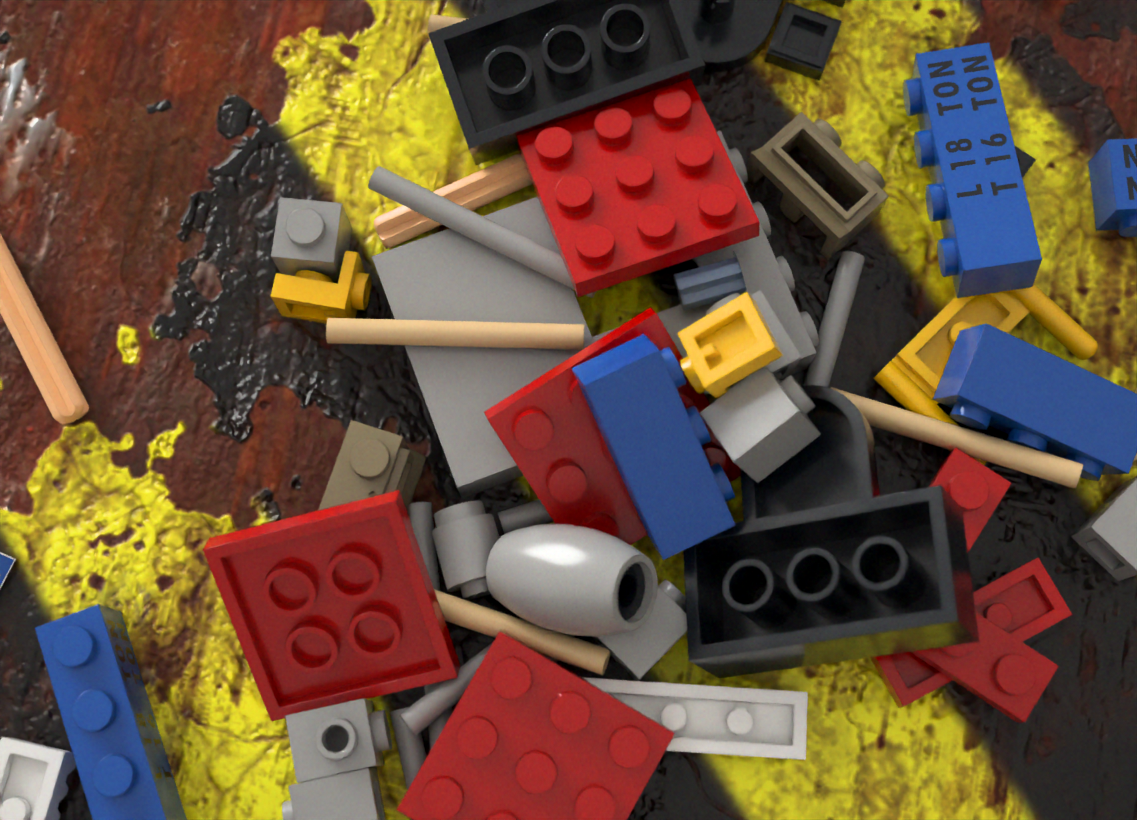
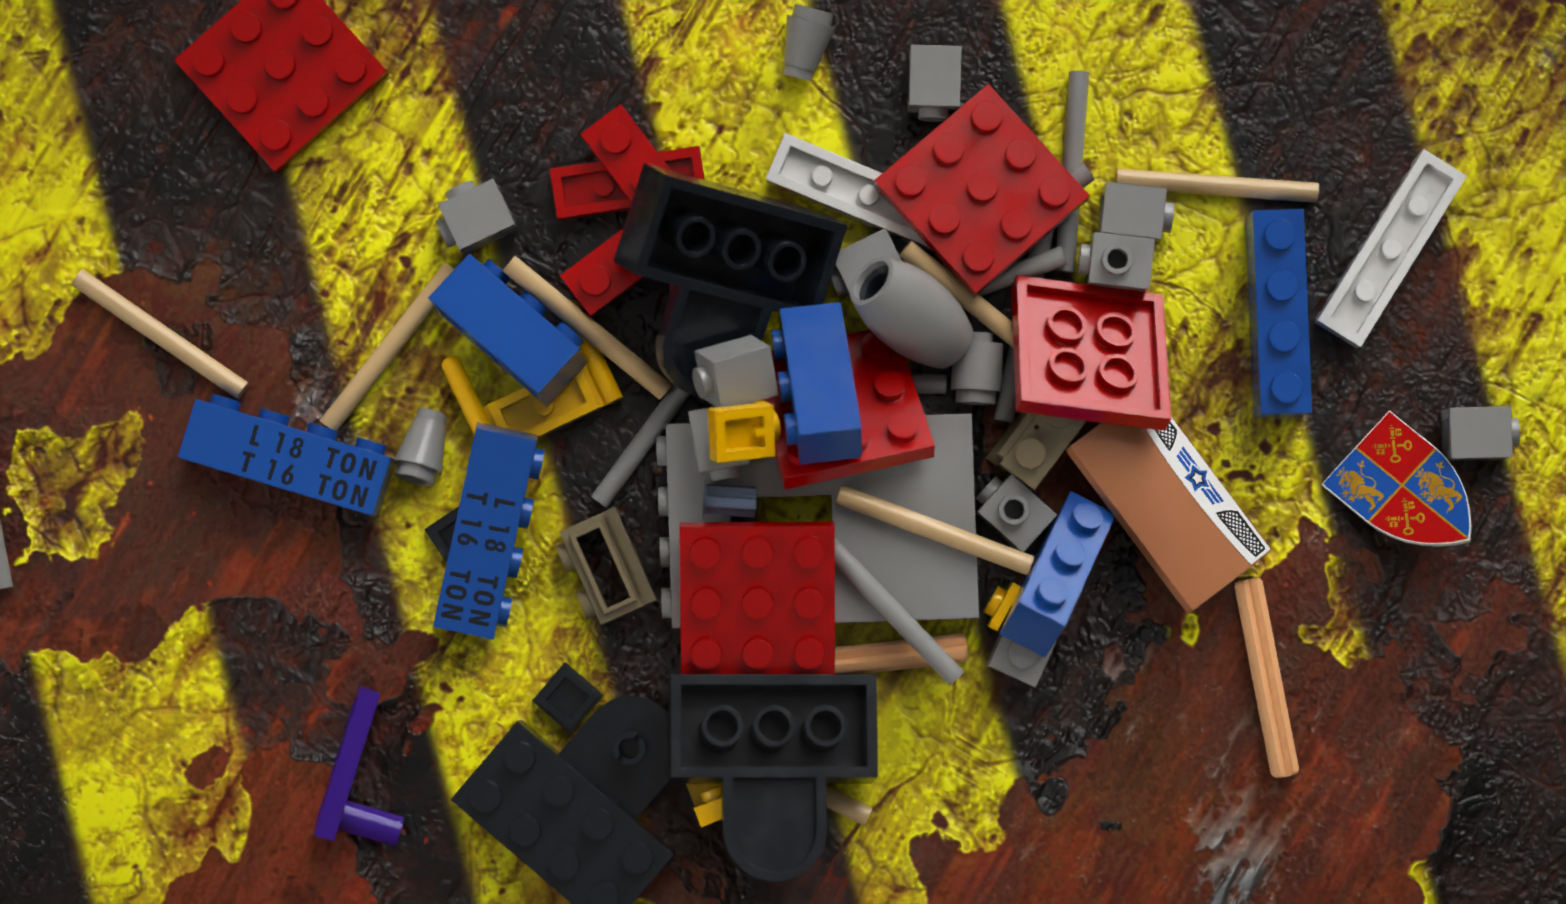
camera: 160 degrees left, 10 degrees up
none -> light grey cone [393,408,447,486]
none -> light grey brick [975,474,1057,552]
none -> blue brick [999,491,1115,657]
none -> nougat slope [1065,416,1271,614]

